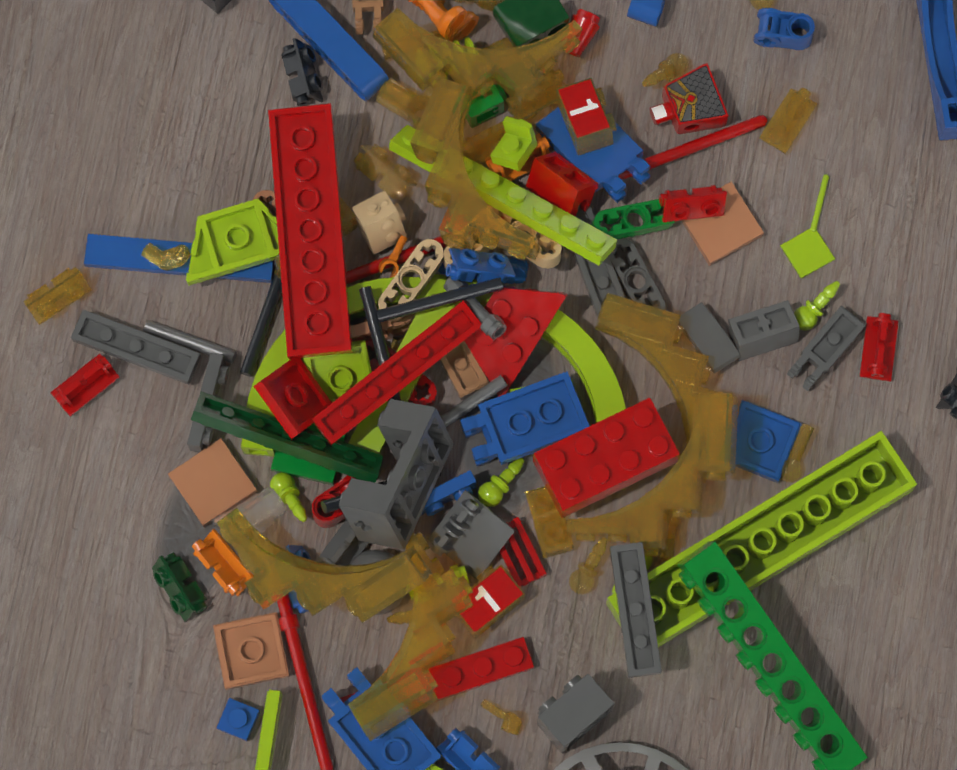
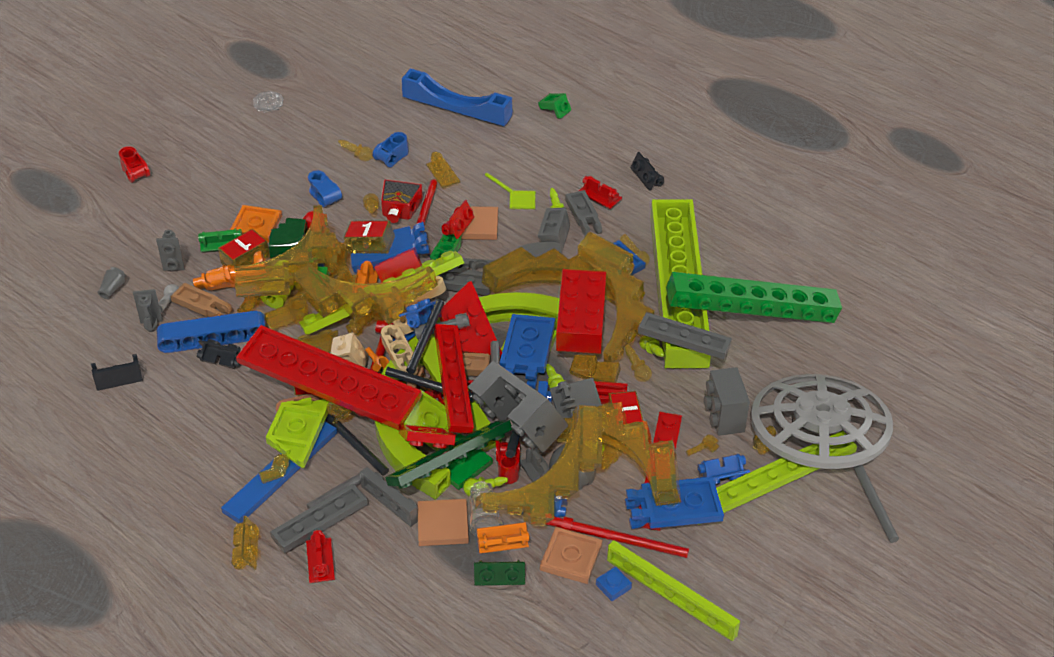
camera: 60 degrees left, 30 degrees down
lime bracket [490,116,538,171] -> none

